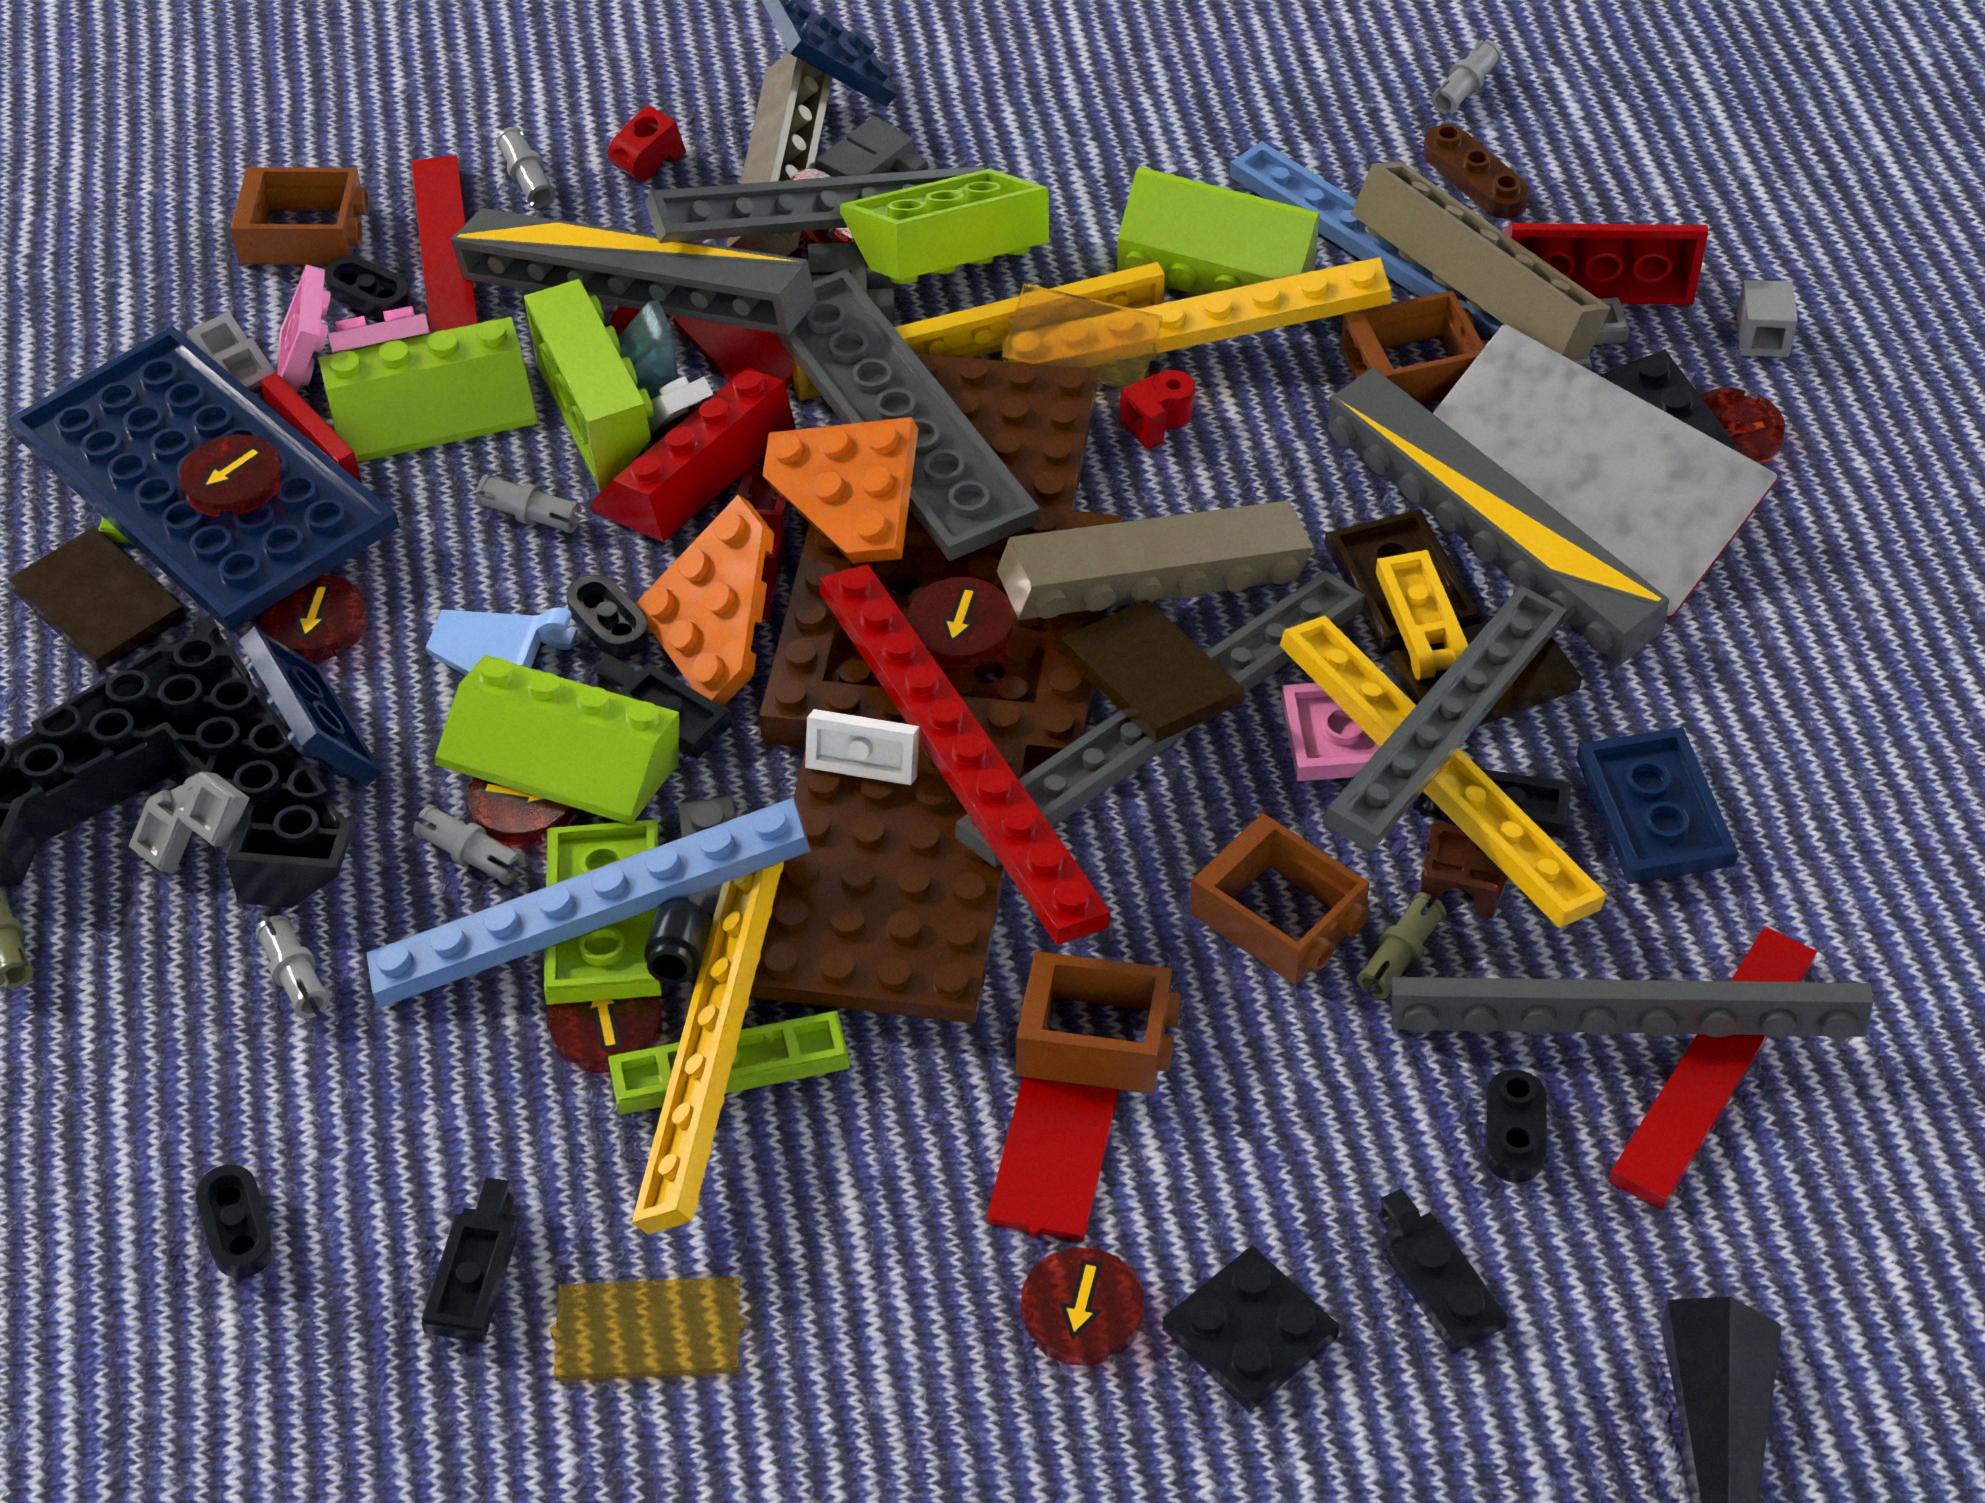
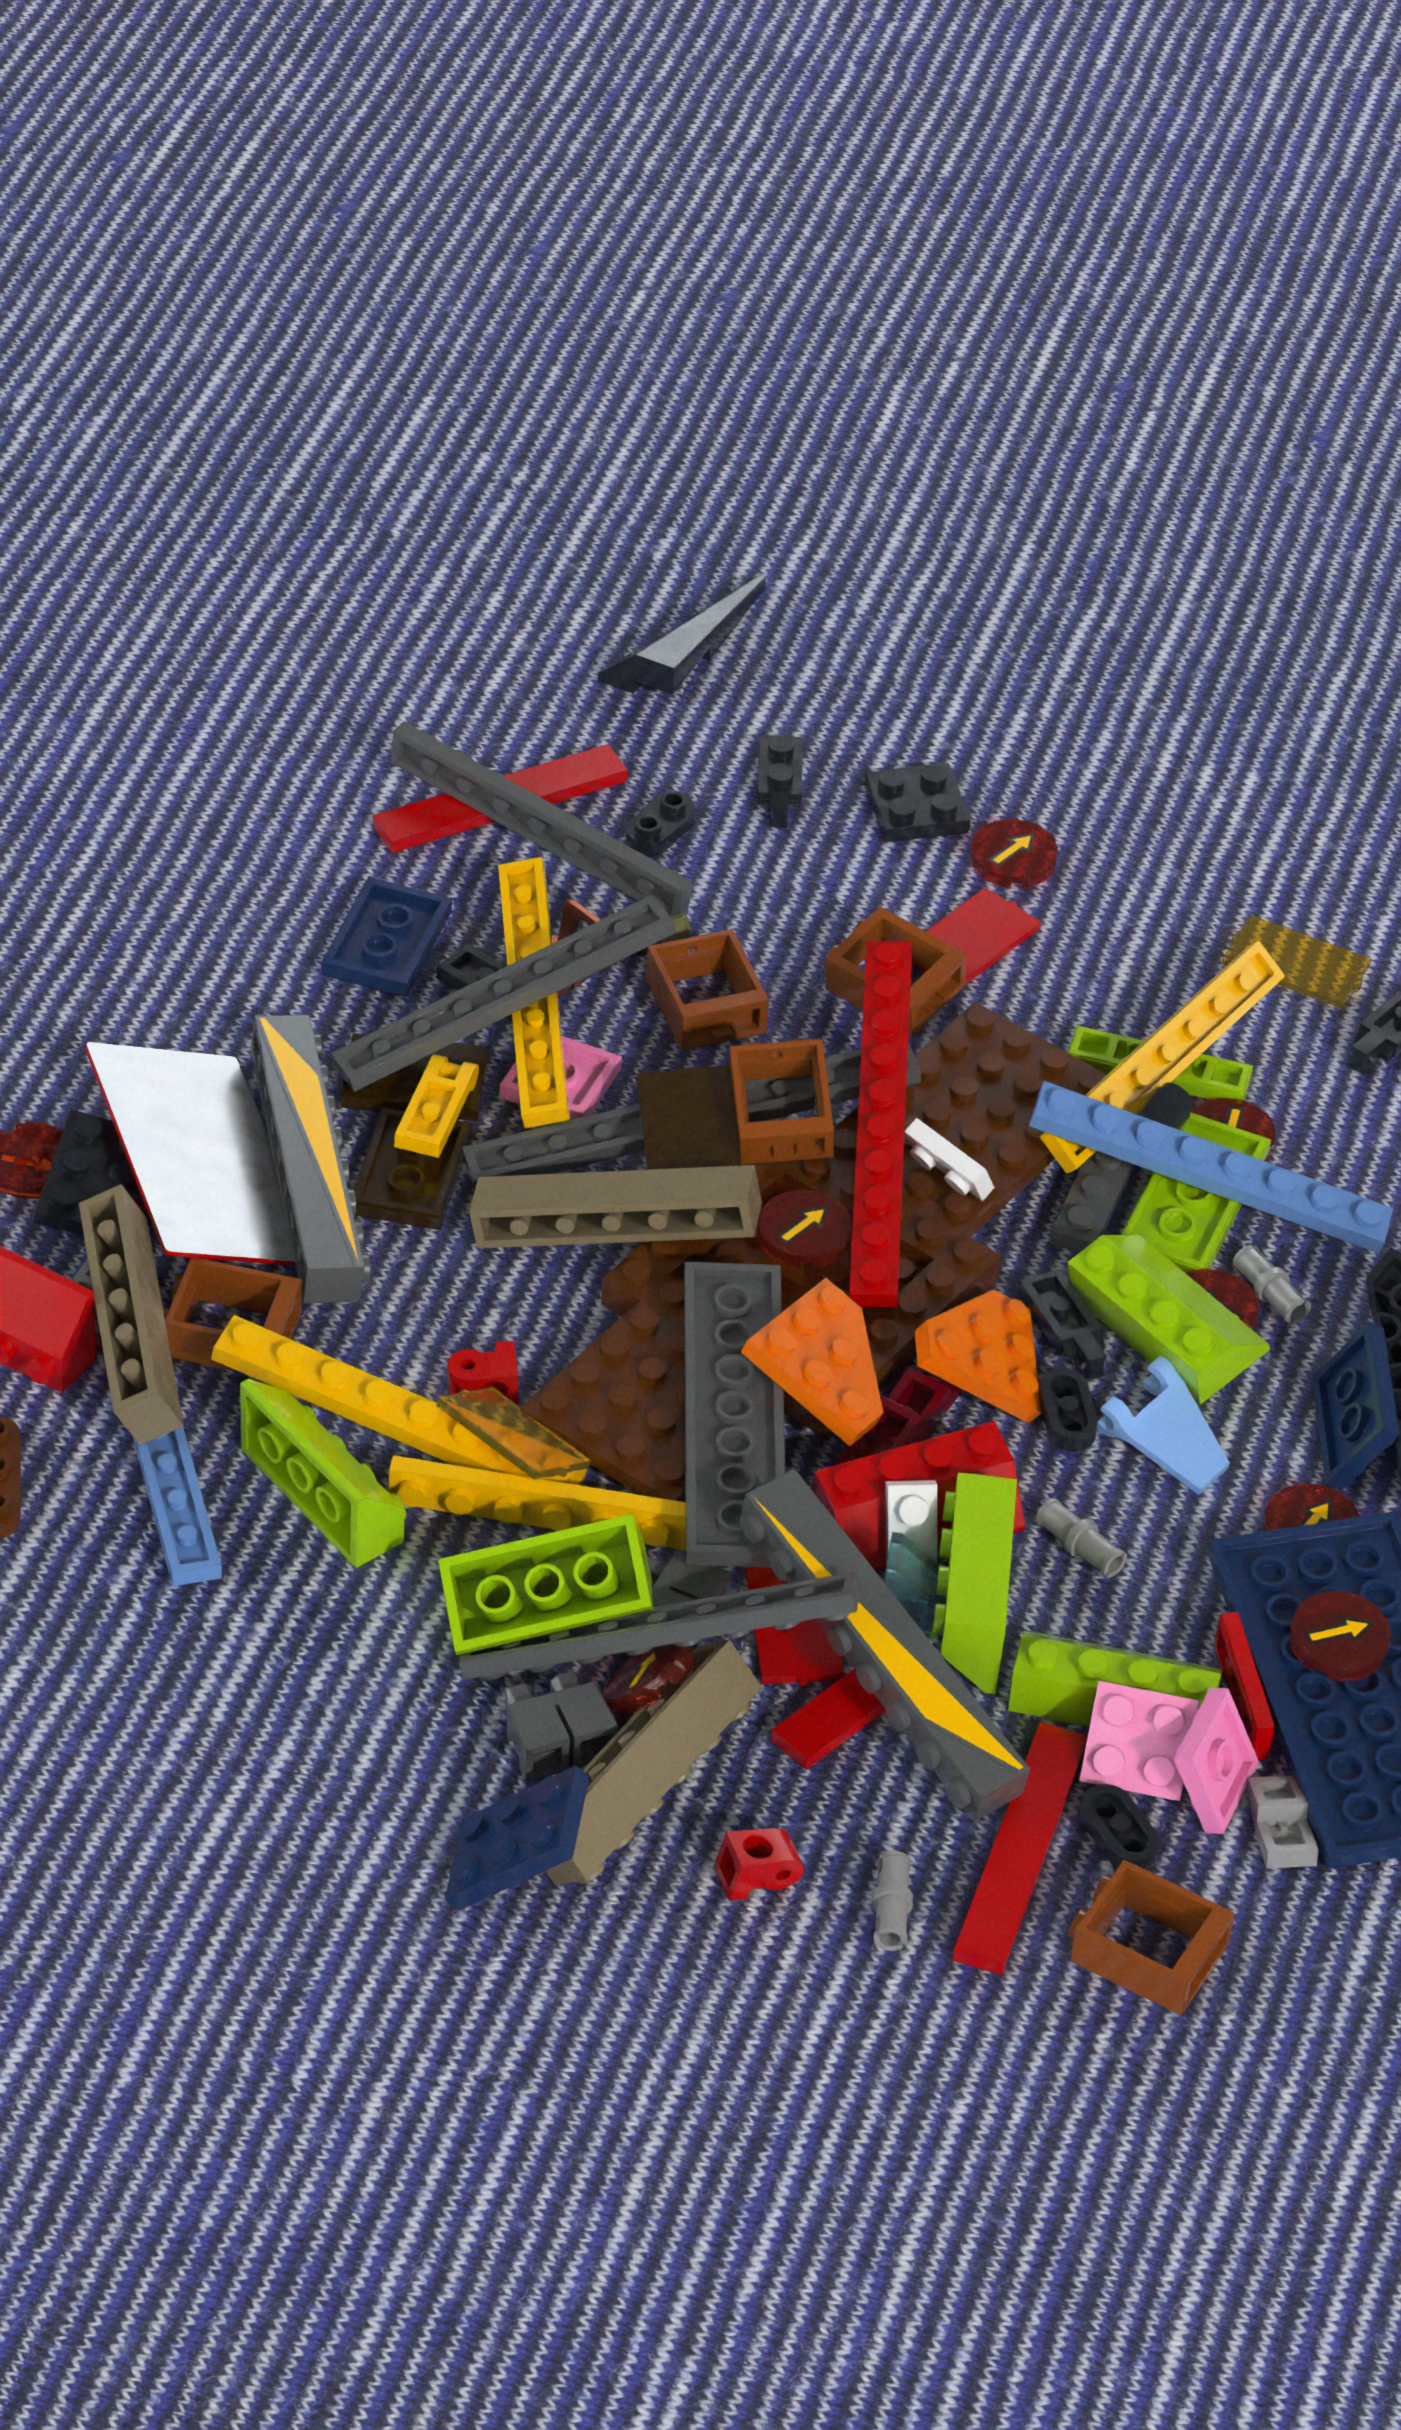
camera: 155 degrees left, 5 degrees down
none -> dark orange window [730,1038,834,1165]

